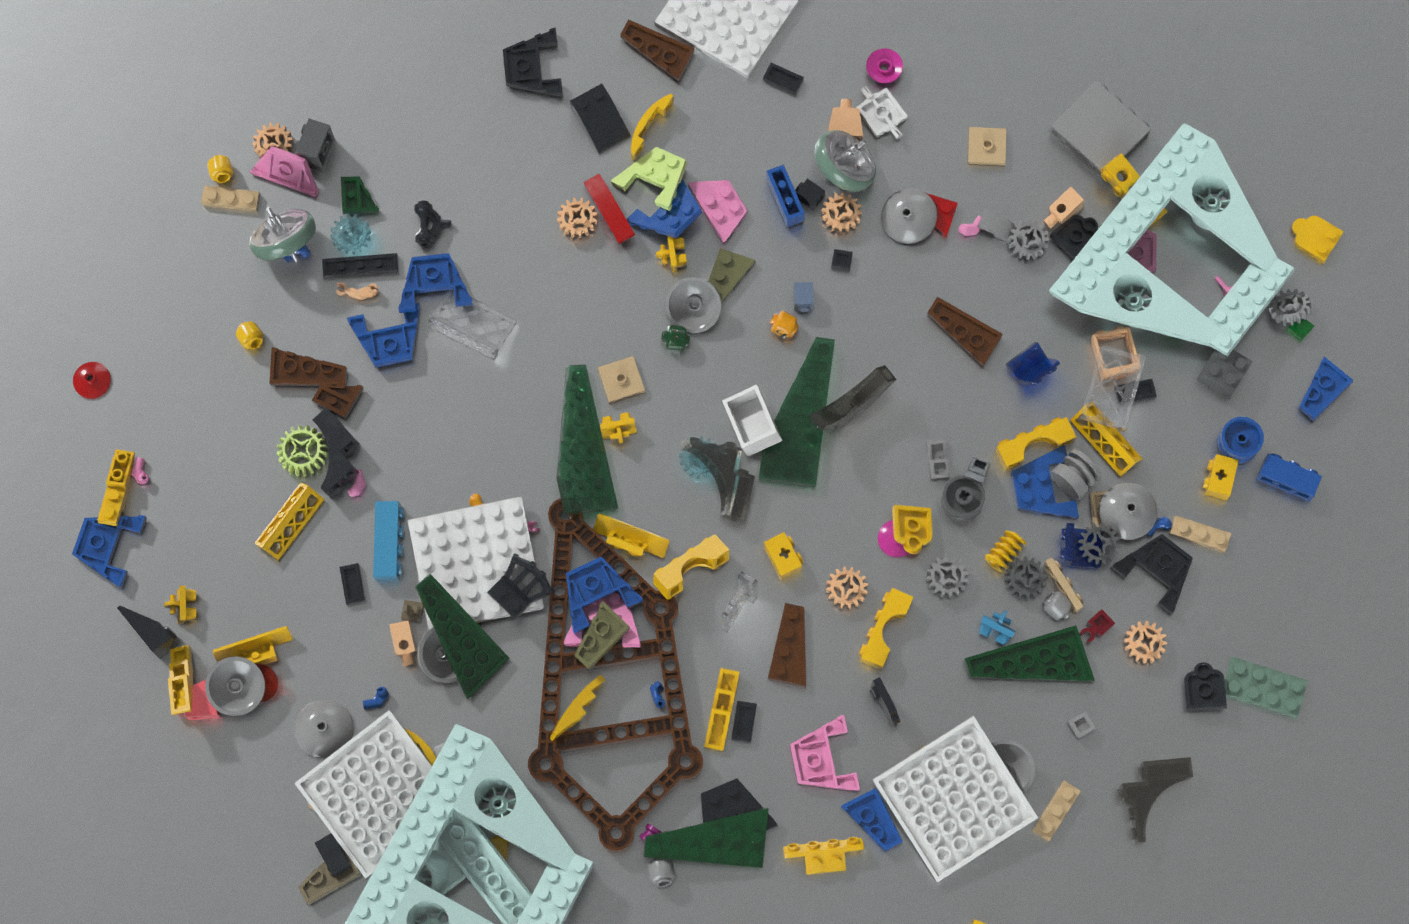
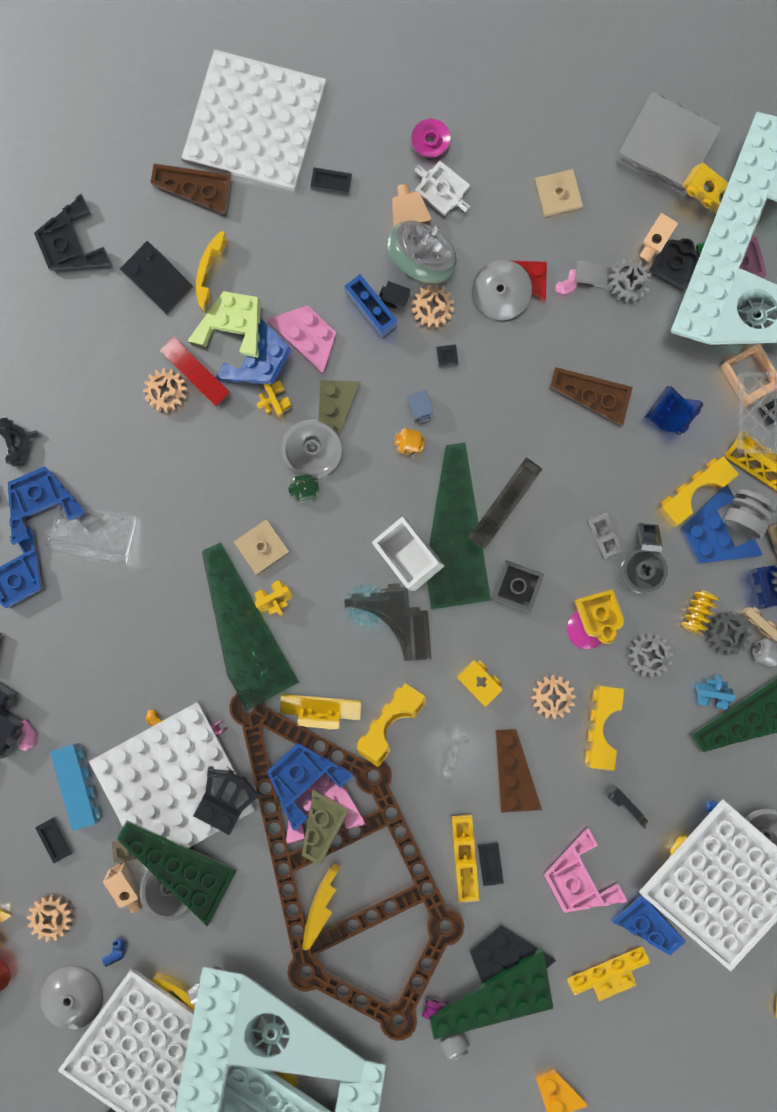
camera: 15 degrees left, 10 degrees up
blue arm [650,681,665,708] -> none
none -> light nougat gear [27,895,74,942]
none -> dark grey brick [491,560,544,613]

